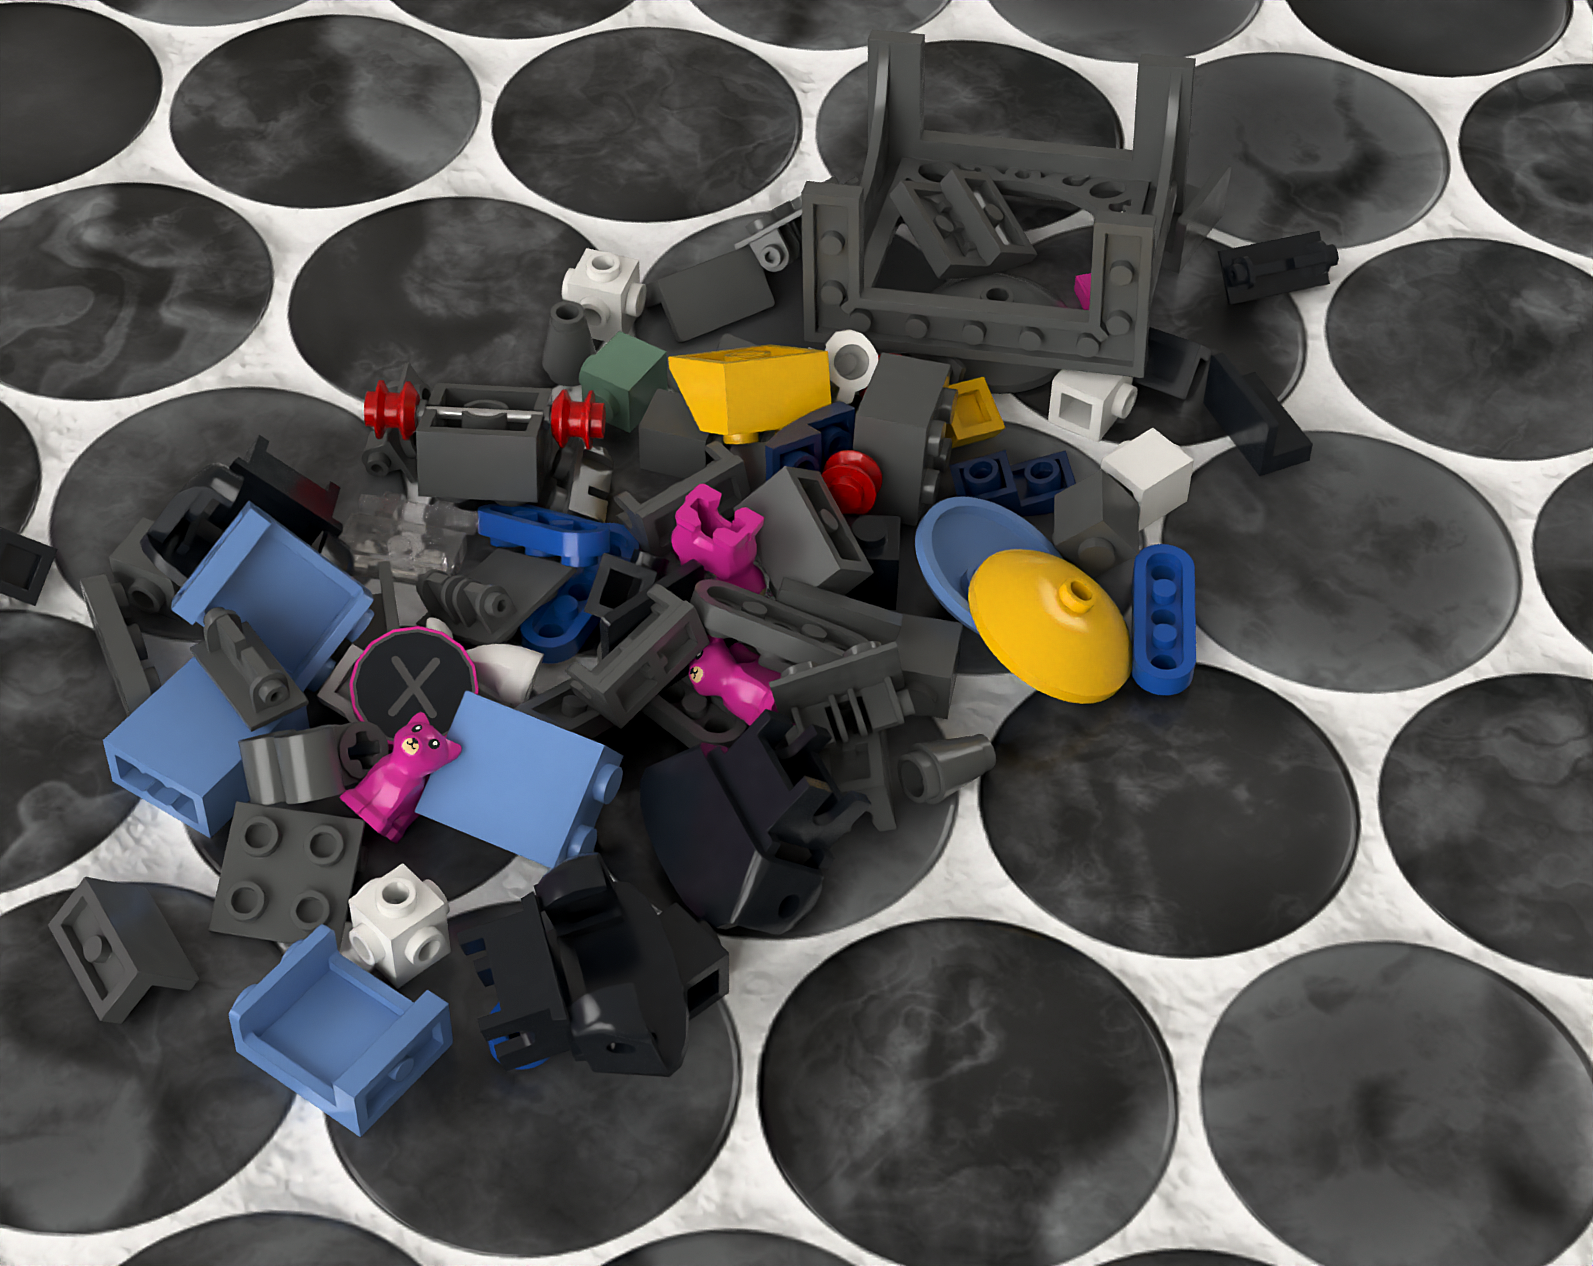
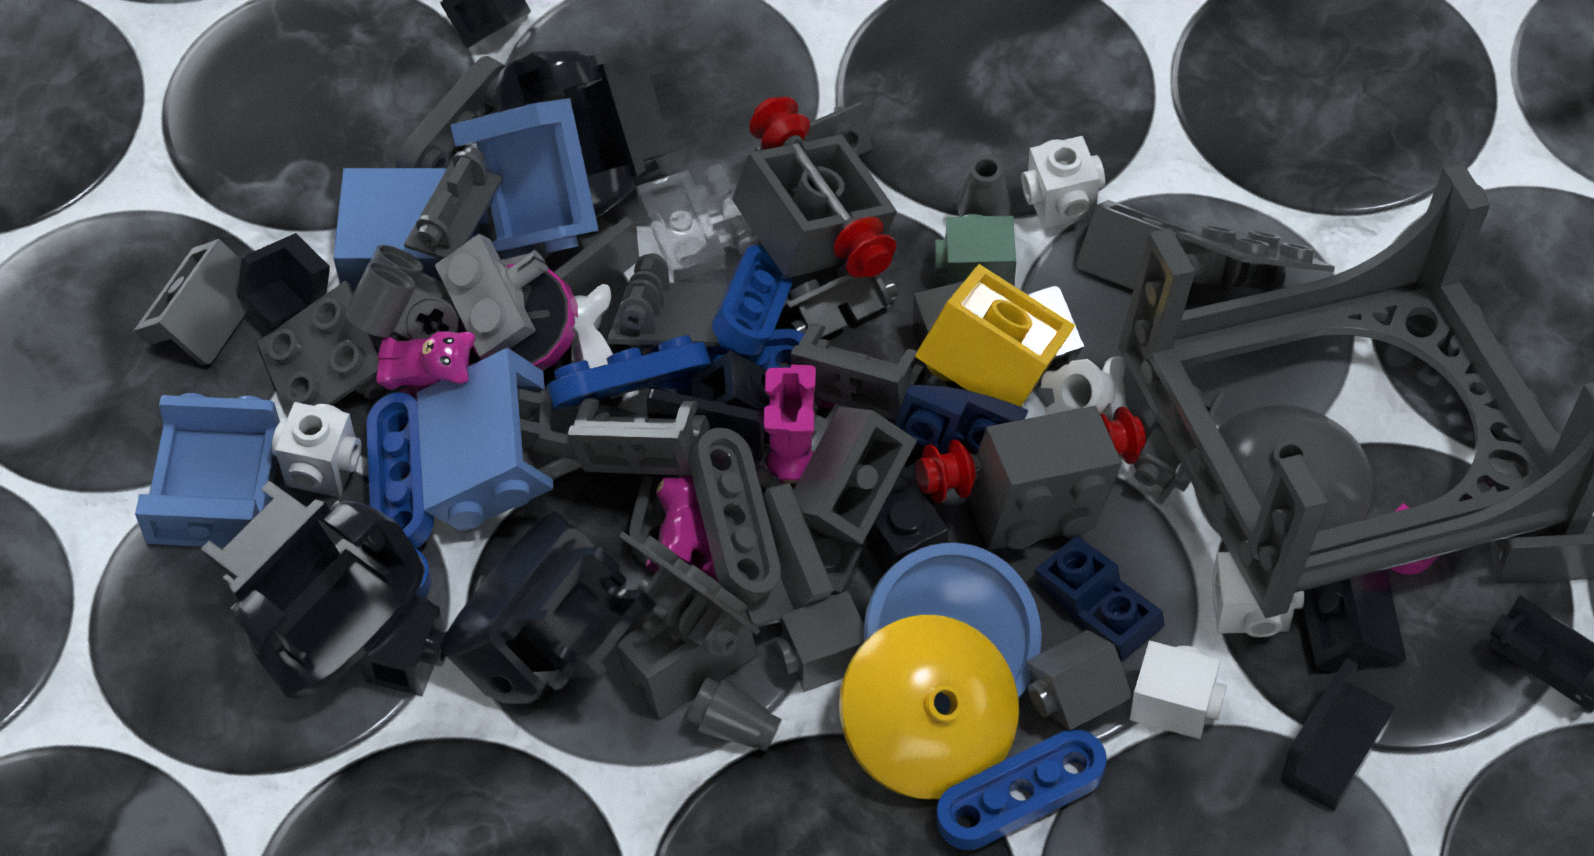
camera: 60 degrees right, 10 degrees up
dark grey slope [889,169,1038,279] -> none
yellow plate [945,377,1005,448] -> none
none -> black panel [237,233,330,330]
none -> blue plate [366,392,434,549]
none -> light grey plate [435,234,548,359]
none -> blue plate [546,335,711,410]

